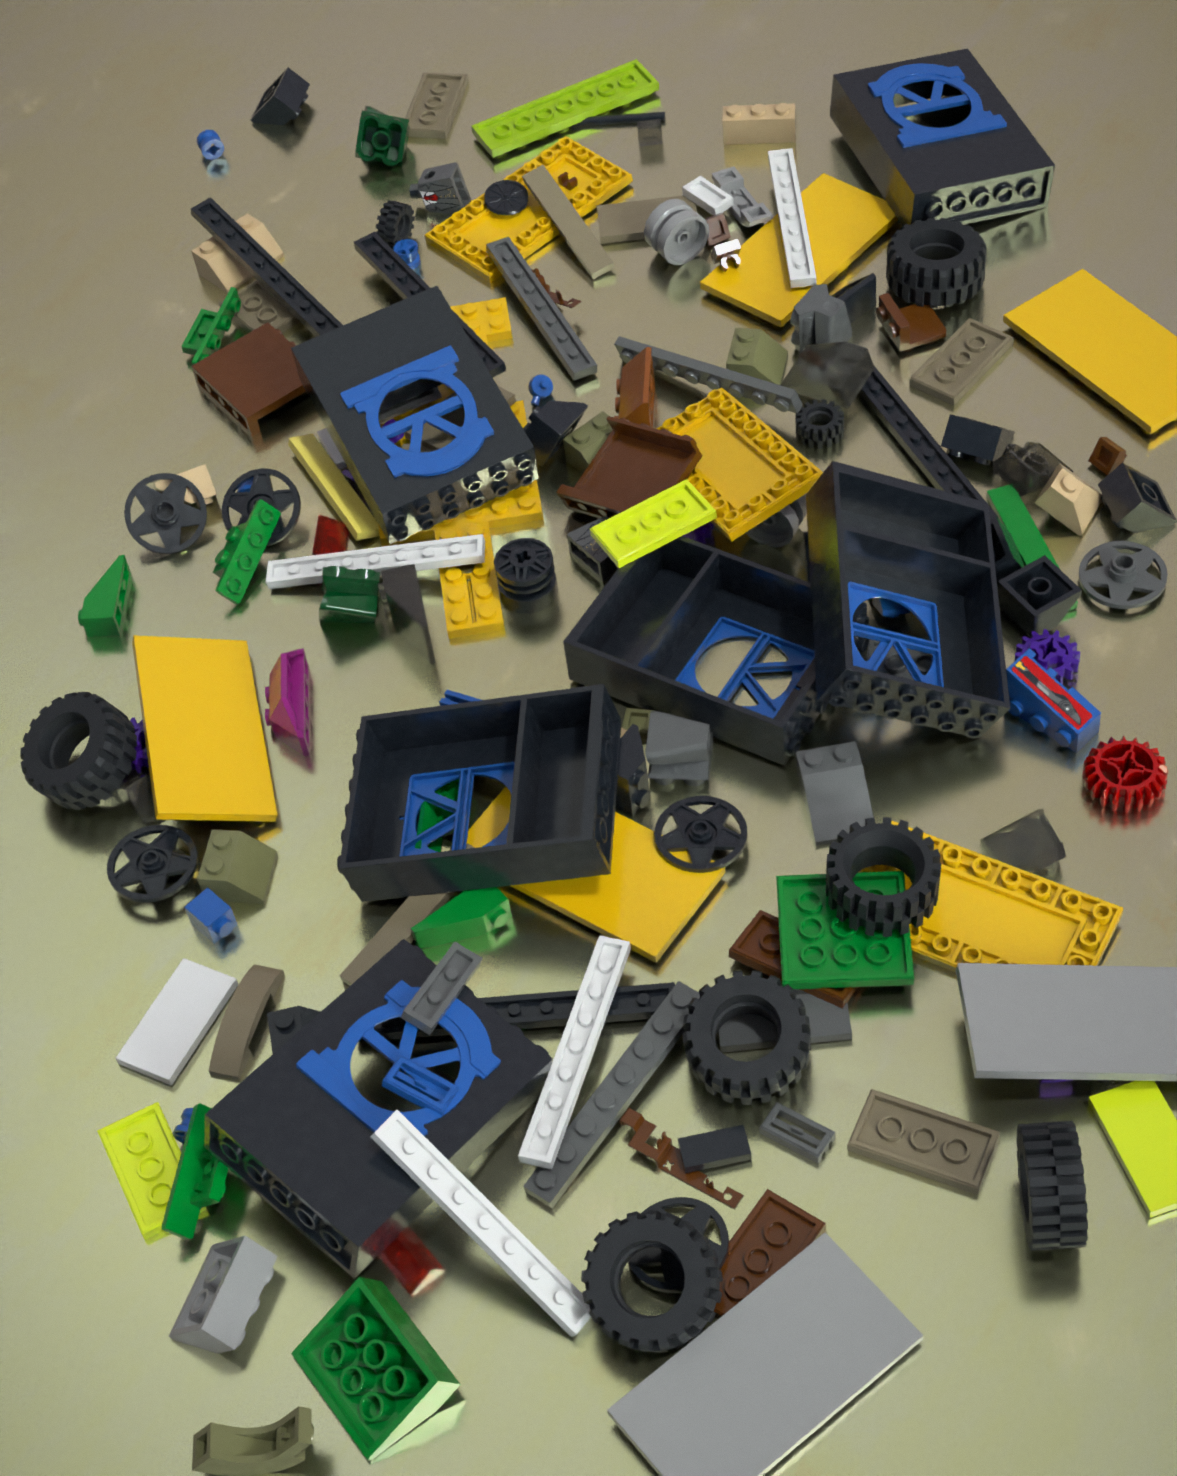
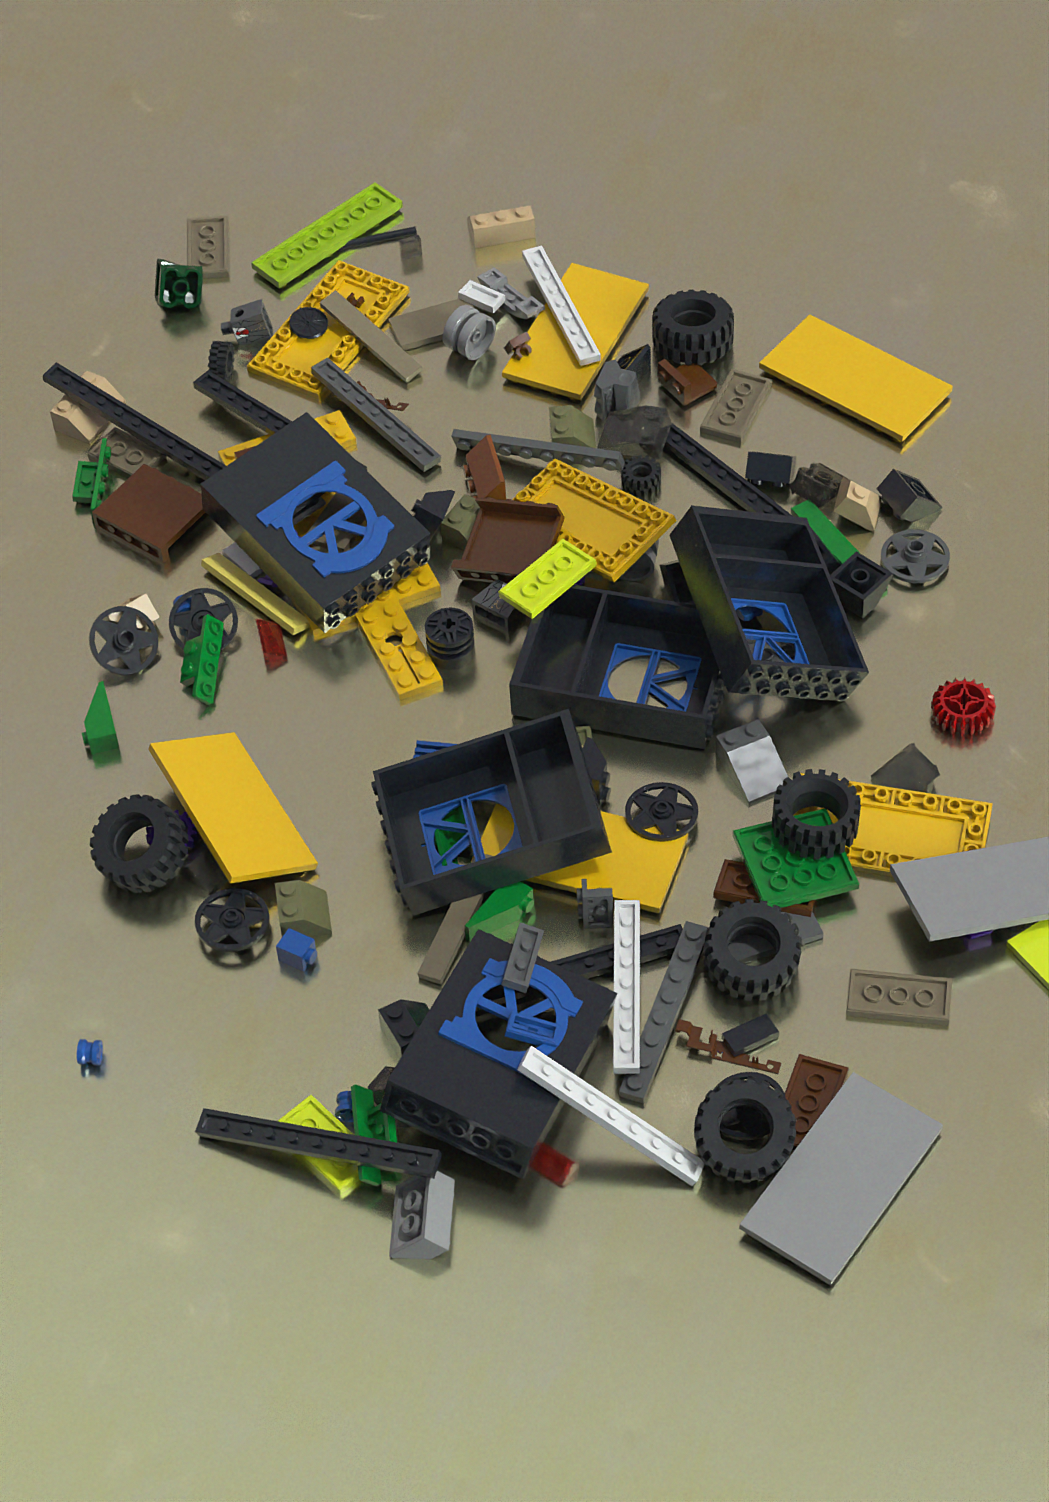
camera: 20 degrees left, 0 degrees up
white tile [116,958,238,1086] -> none
olive arch [192,1406,314,1476] -> none
blue wheel [196,130,224,160] -> none
dark tan slope [209,964,284,1081] -> none
black slope [250,67,310,125] -> none
magenta wedge [265,648,310,756] -> none
white plate [266,534,485,589] -> none
green slope [291,1277,461,1460] -> none
dark green piece [319,566,380,623] -> none
clear smoke slope [378,564,436,664] -> none
blue wheel [393,239,421,270] -> none
blue piece [528,374,553,407] -> none
dark grey piece [645,711,713,786] -> none
tile [705,213,731,246] -> none
dark grey tile [759,1102,836,1164] -> none
black panel [830,48,1055,226] -> none
blue wedge [1006,648,1101,753] -> none
dark purple gear [1014,629,1080,685] -> none
black tyre [1016,1121,1088,1251] -> none
reddish brown tile [1088,437,1127,475] -> none
none -> black plate [195,1108,442,1179]
none -> dark grey bracket [577,879,614,929]

